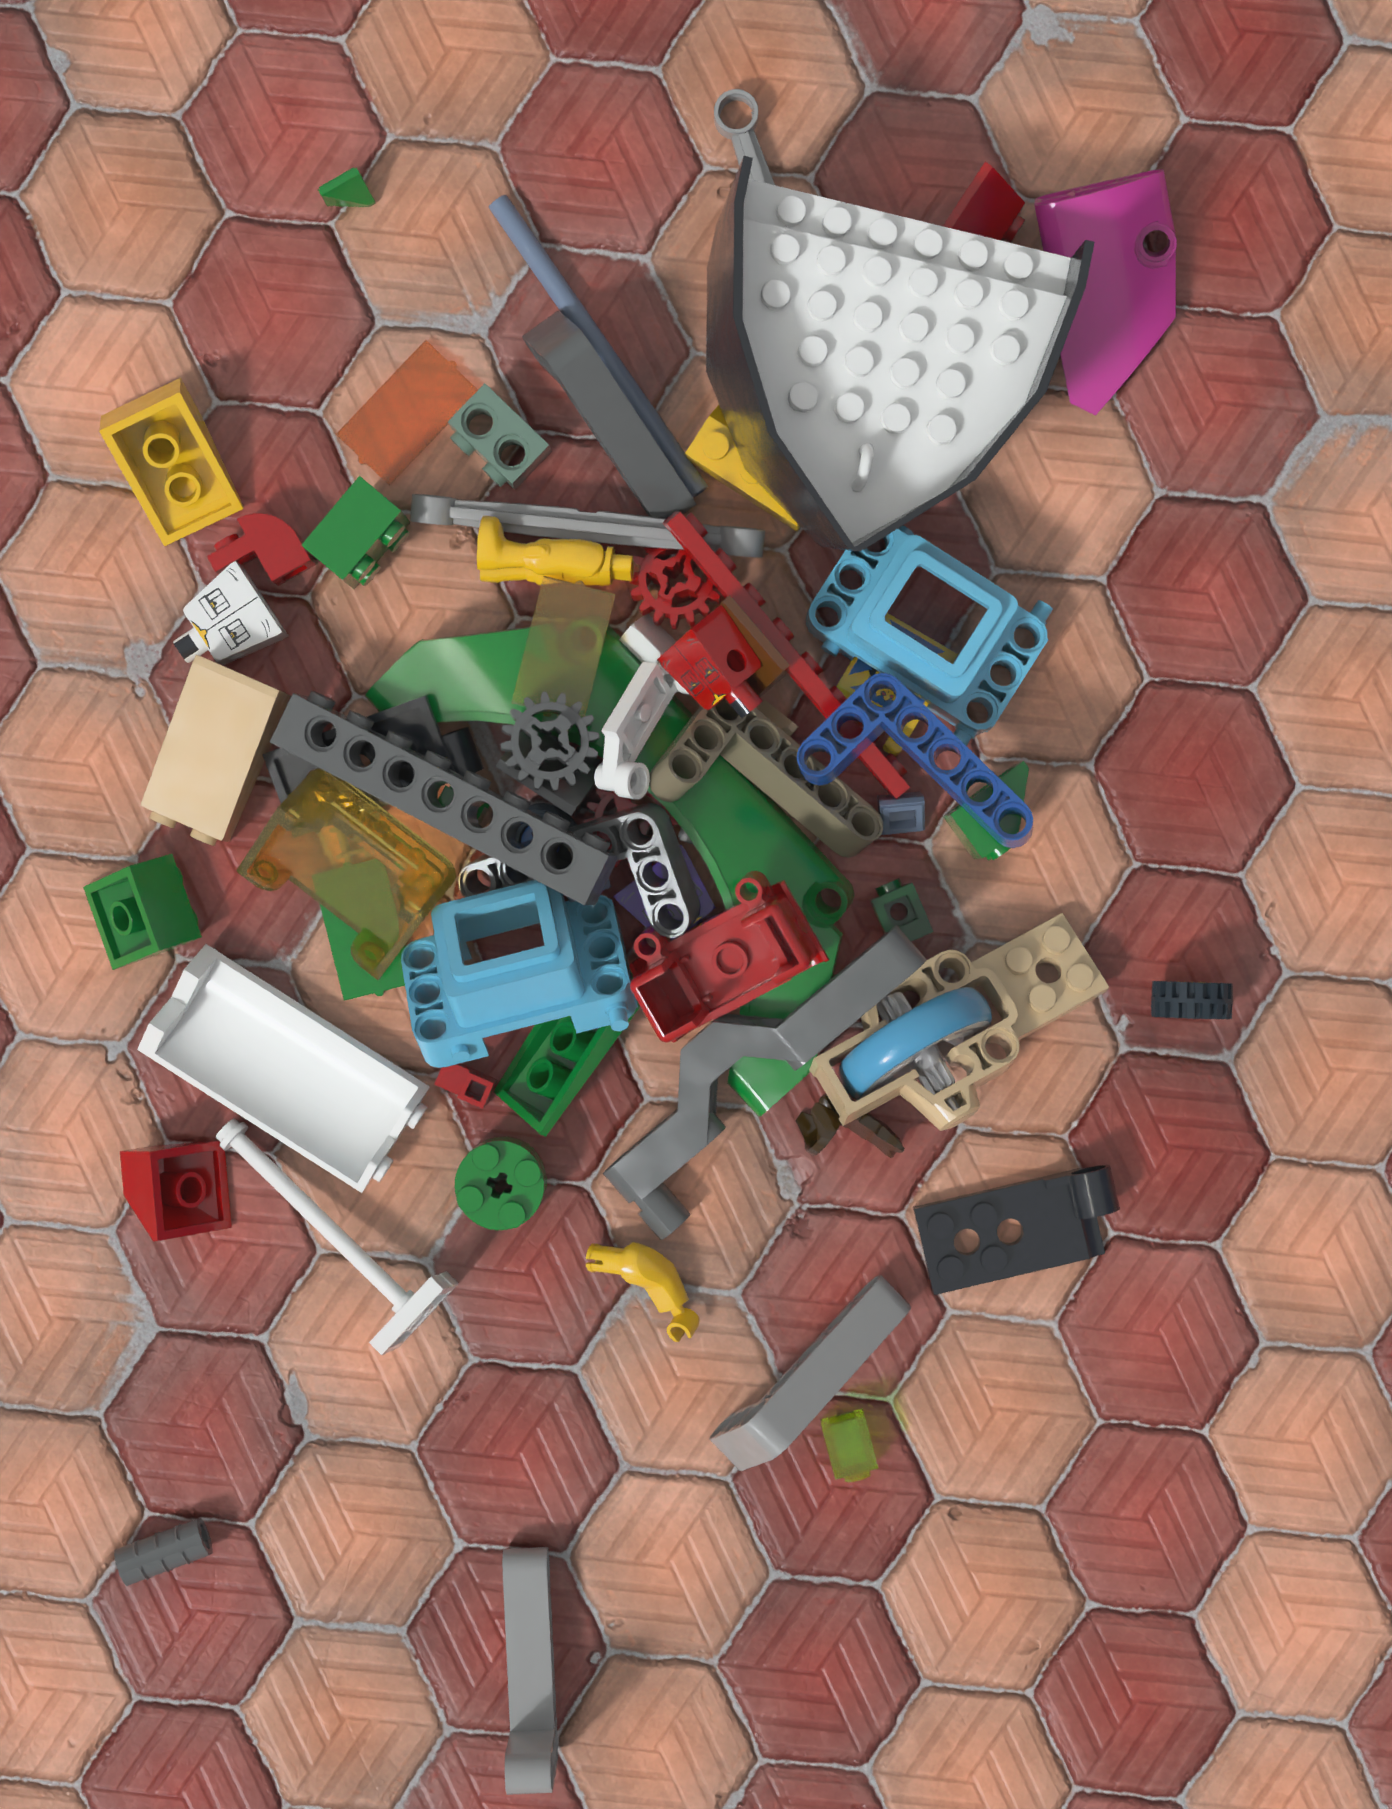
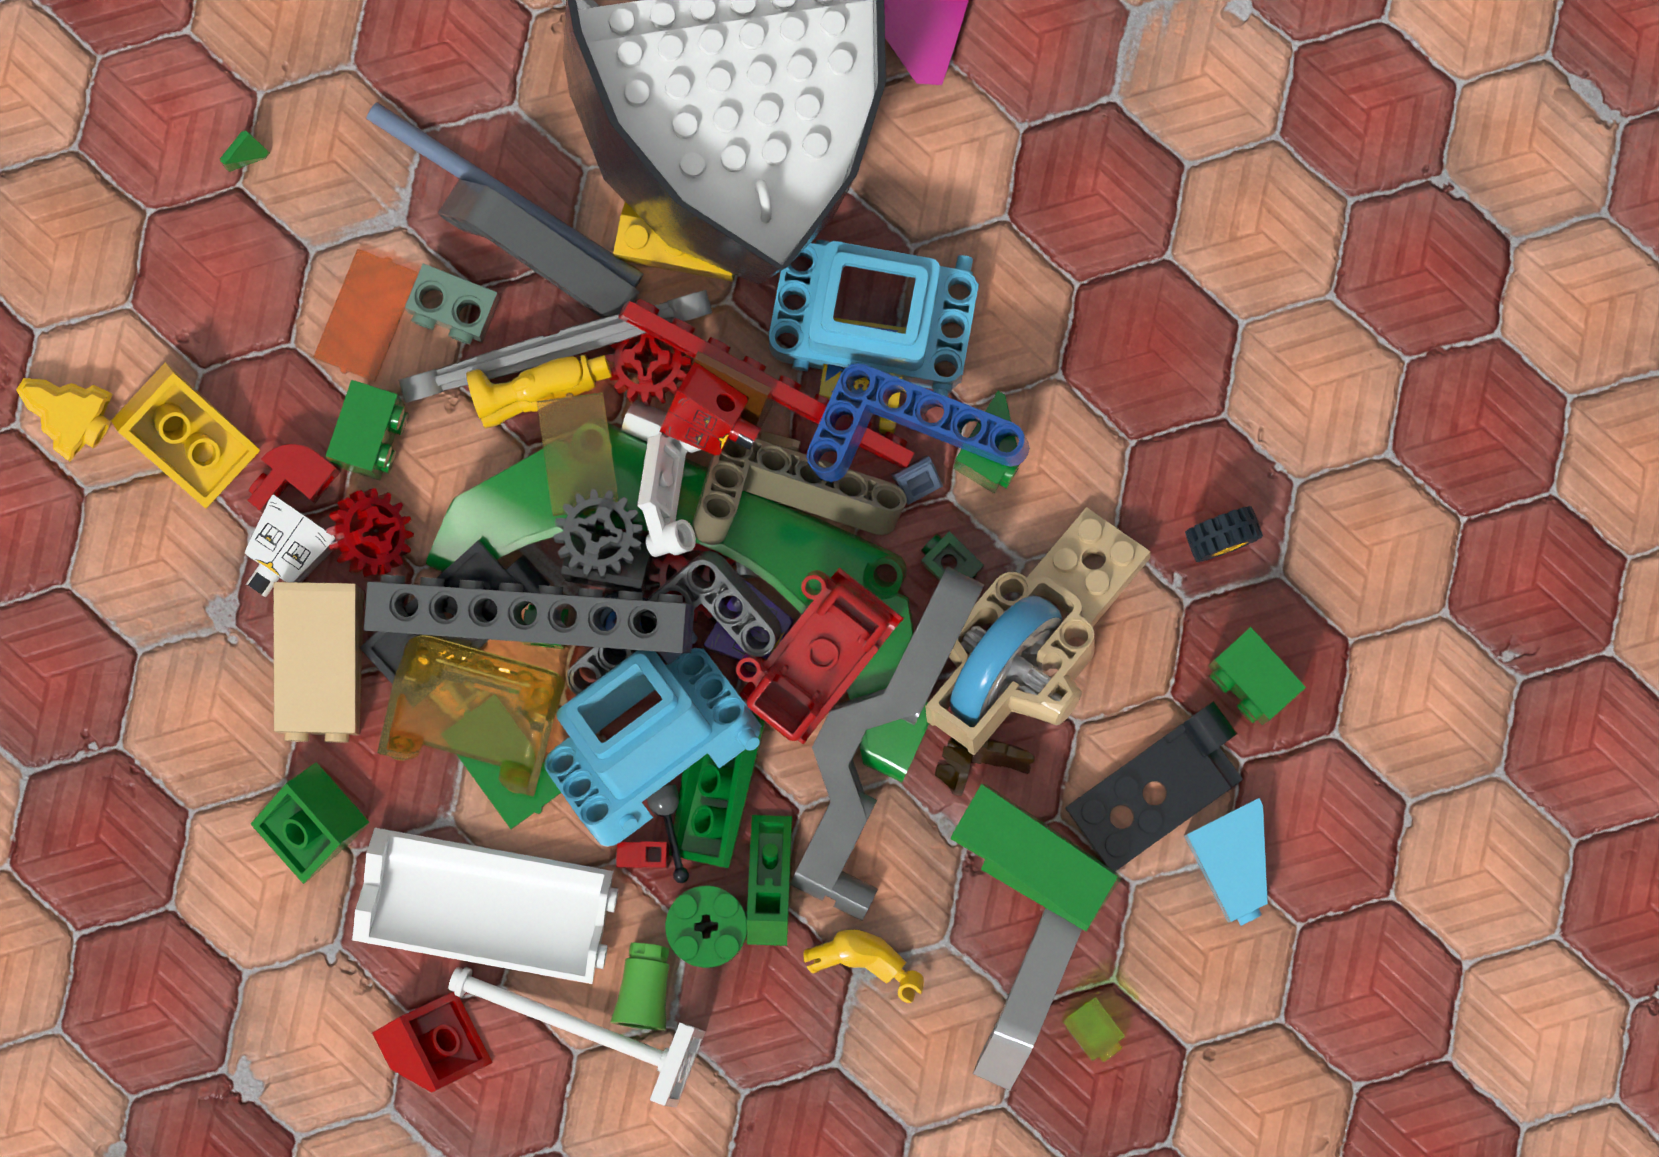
camera: 15 degrees left, 5 degrees down
none -> yellow rock [16,378,113,462]
none -> red gear [326,488,414,577]
none -> bright green plant [610,942,670,1031]
none -> hinge [647,785,689,883]
none -> green slope [747,815,792,946]
none -> green slope [950,784,1122,932]
none -> medium azure slope [1184,798,1268,926]
none -> green brick [1208,627,1306,725]

